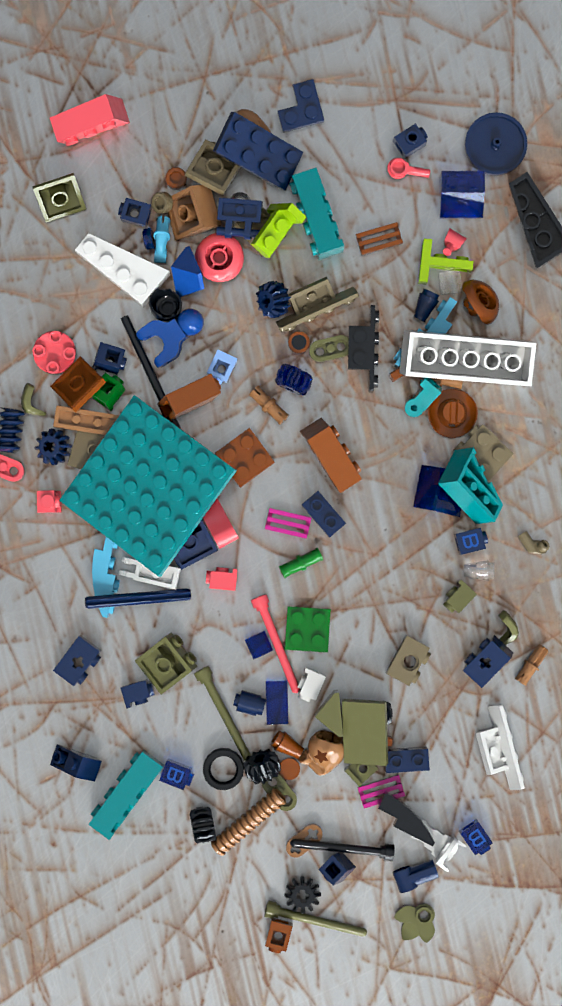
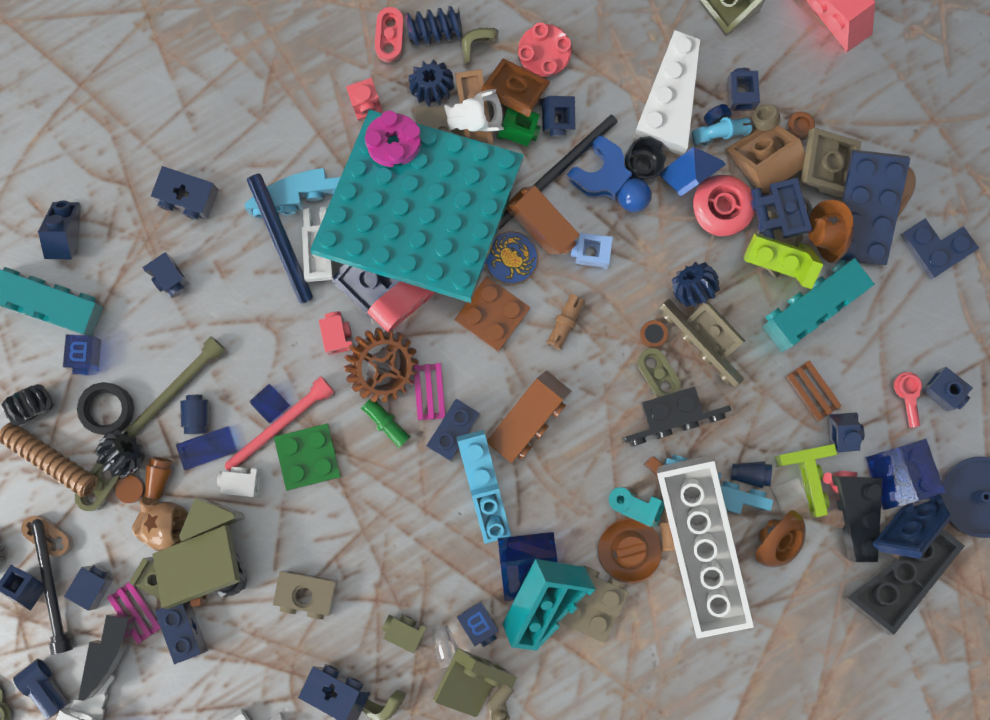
camera: 75 degrees right, 5 degrees down
olive plate [135,632,197,695] -> none
clear blue gear [275,364,313,395] -> none
none -> dark blue brick [64,564,113,611]
none -> dark orange gear [343,327,419,403]
none -> dark pink plate [365,111,421,167]
none -> olive bracket [433,648,517,717]
none -> white hair [444,89,504,132]
none -> medium azure slope [457,430,512,544]
none -> tile [485,231,539,286]
none -> dark orange hat [808,200,854,264]
none -> dark blue brick [829,412,865,452]
none -> black wing [832,476,883,562]
none -> dark blue tile [873,493,951,559]

